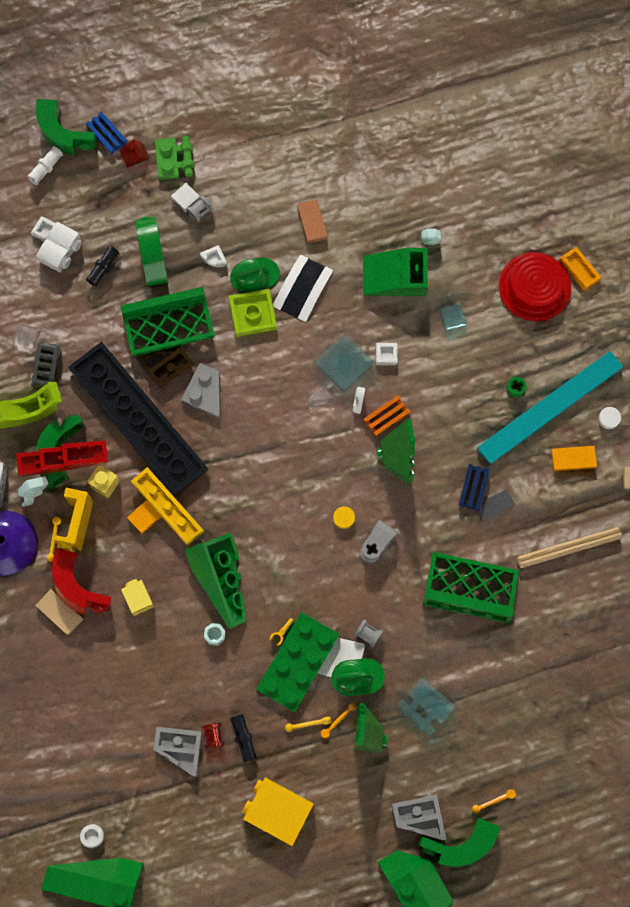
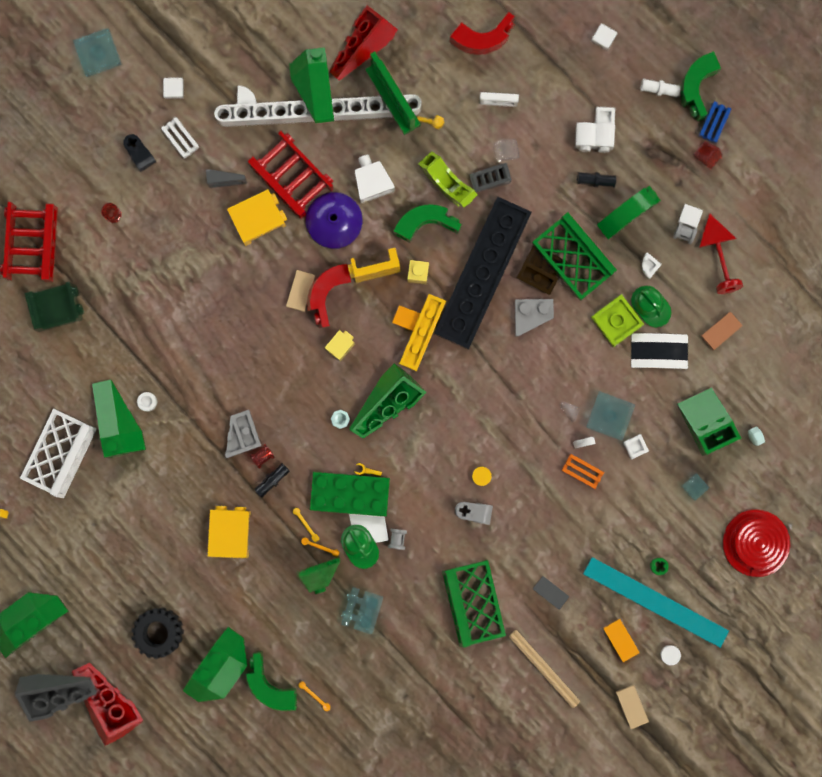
camera: 65 degrees right, 10 degrees up
red slope [16,440,108,477] -> none
light aqua plate [17,476,48,507] -> none
yellow hinge [46,517,62,562] -> none
bright green plate [155,136,194,180] -> none
green wedge [376,419,415,484] -> none
light grey wing [392,795,446,840] -> none
dark blue tile [458,464,490,511] -> none
light orange tile [559,247,602,292] -> none
none -> red piece [699,214,743,294]

